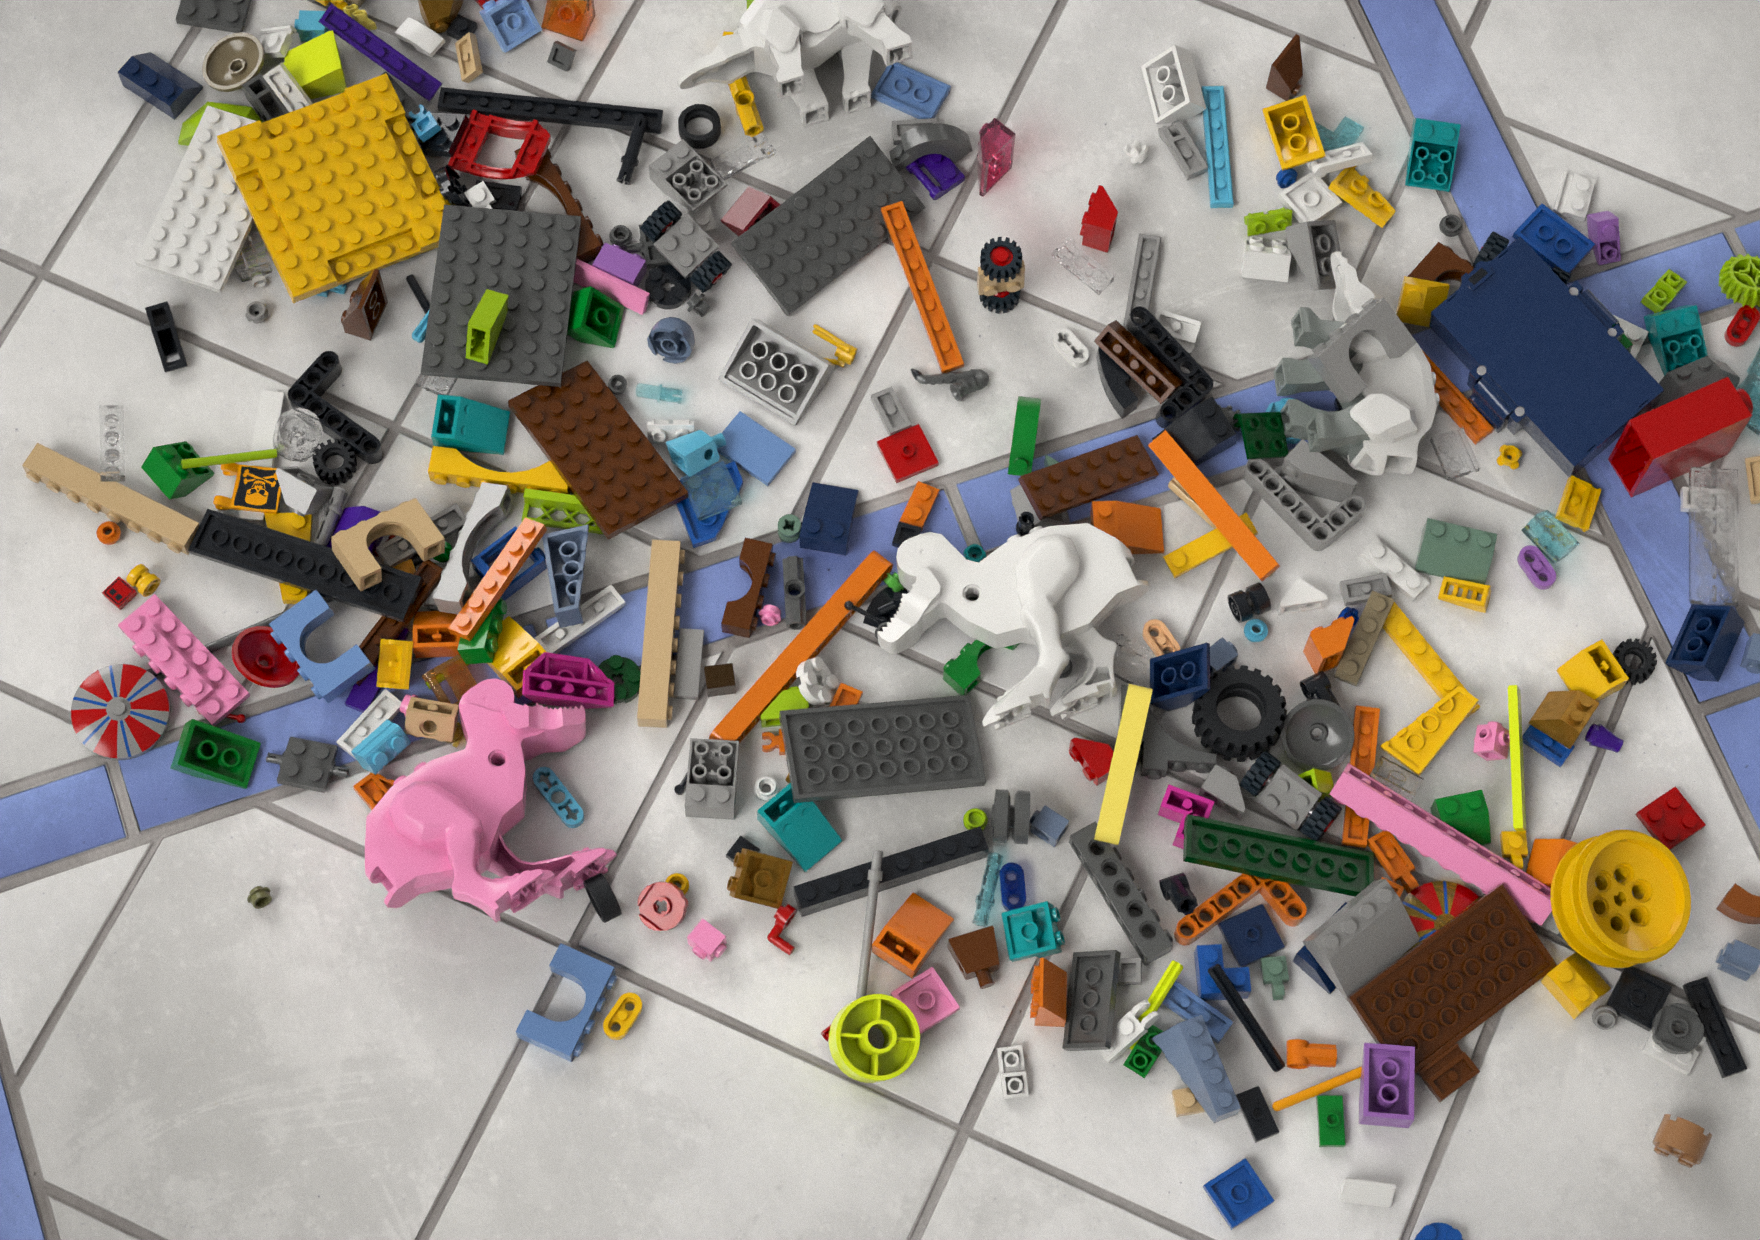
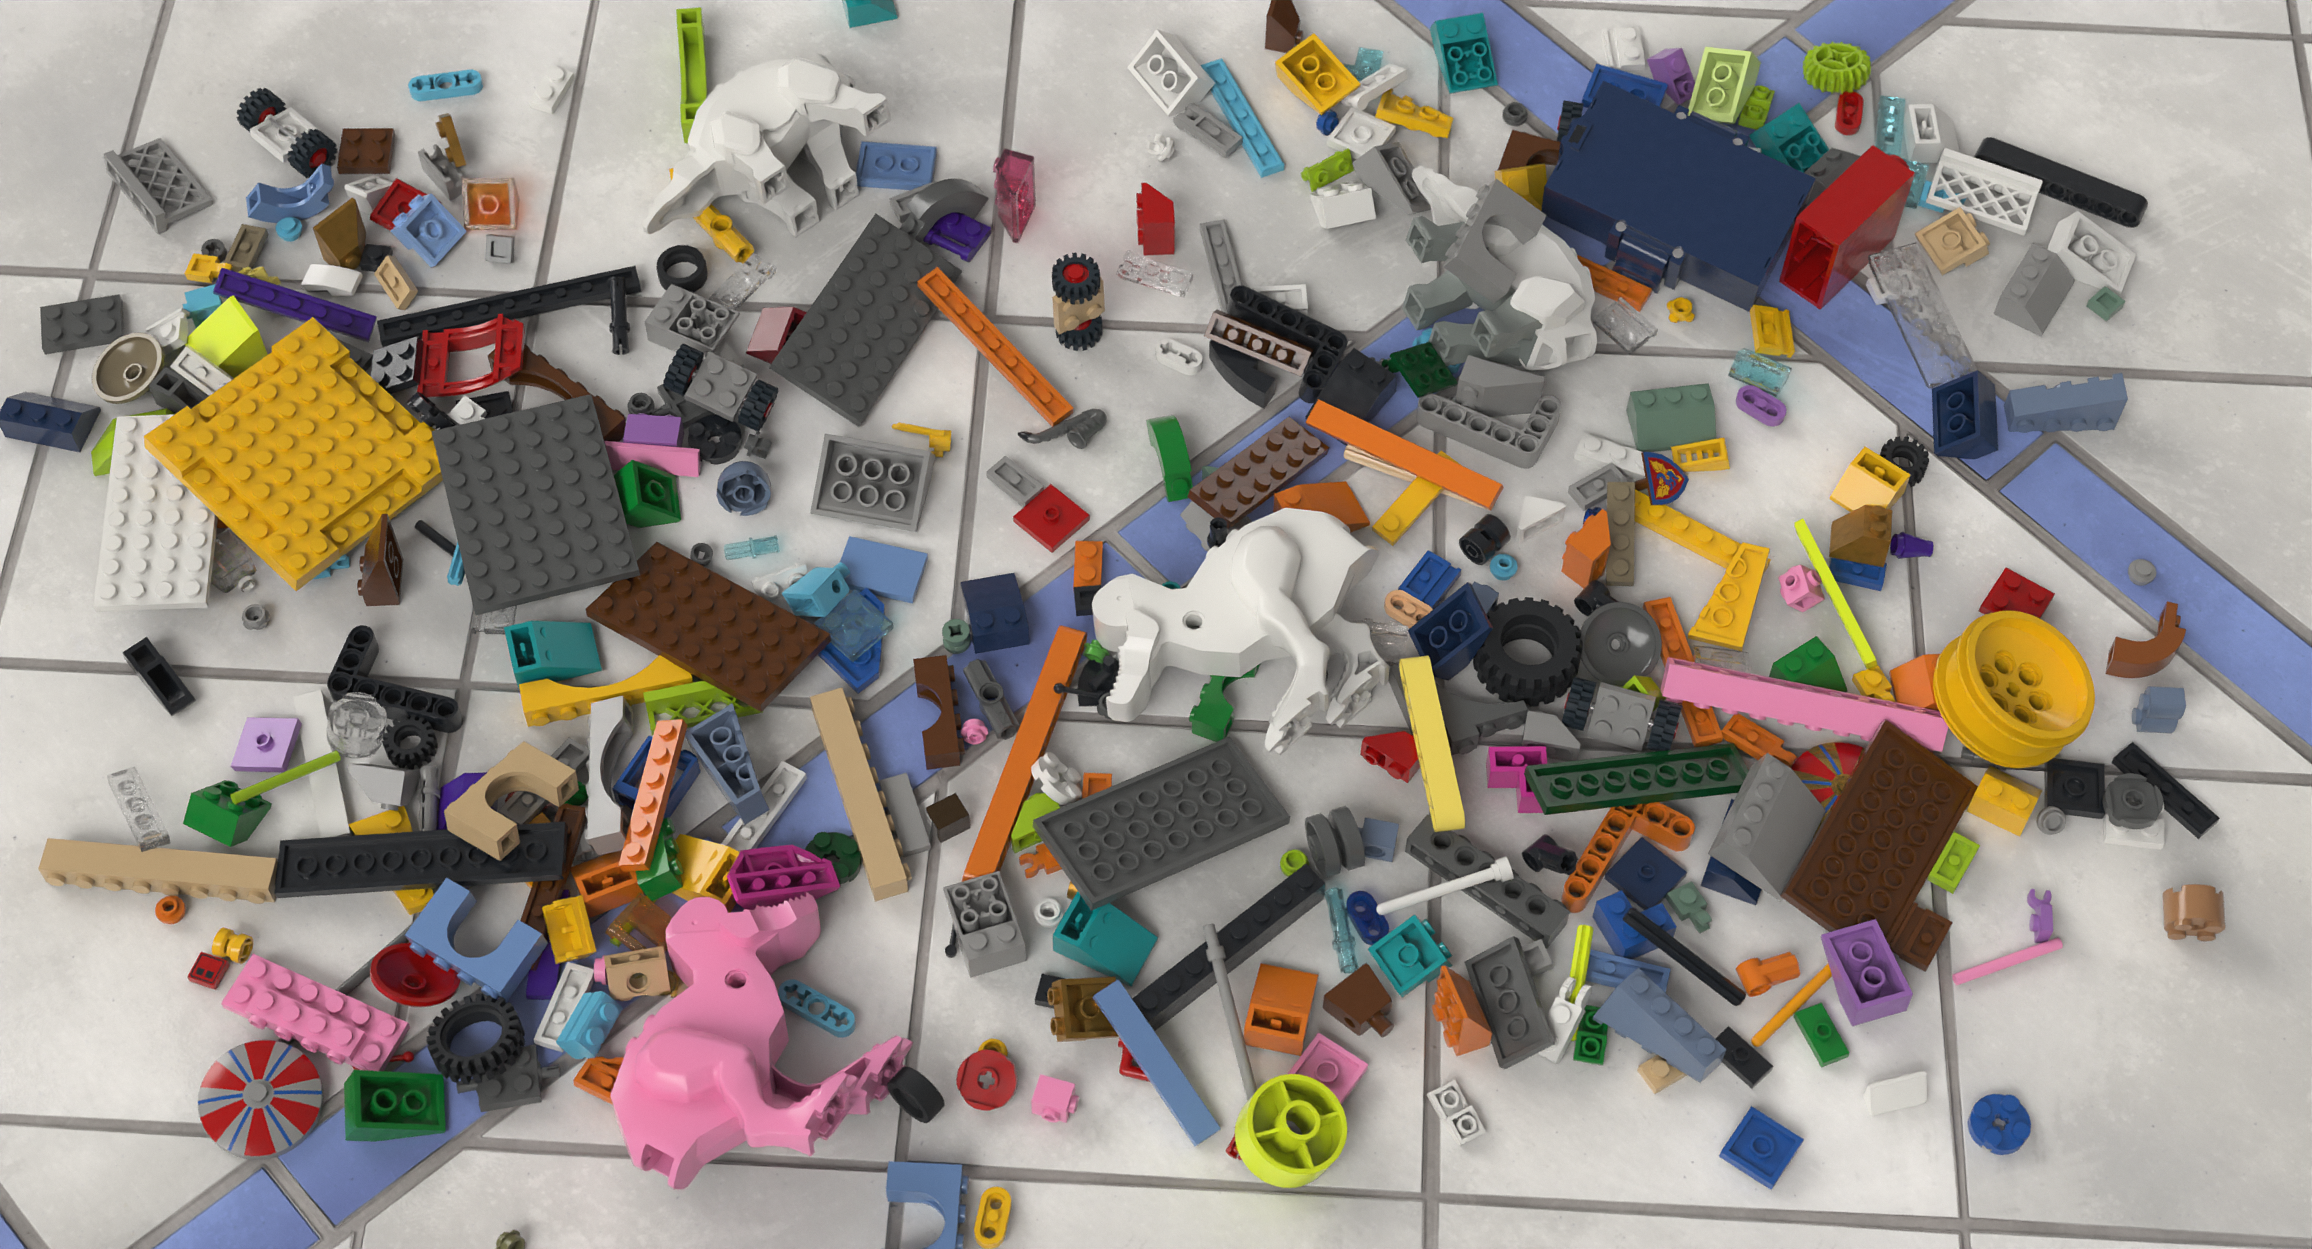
camera: 20 degrees left, 10 degrees down
flag [213,463,282,514] -> none
dark azure plate [409,104,441,142] -> none
lime slope [466,289,509,364] -> none
none -> plate [231,717,302,773]
none -> black tyre [426,994,525,1084]
none -> medium blue tile [1093,979,1221,1147]
none -> white piece [1376,857,1514,915]
none -> blue plate [1398,550,1462,609]
none -> shield [1635,452,1689,505]
none -> yellowish green slope [1688,47,1761,124]
none -> lime plate [1927,832,1980,894]
none -> bright pink bar [1952,937,2063,985]
none -> medium lavender plate [2027,889,2053,943]

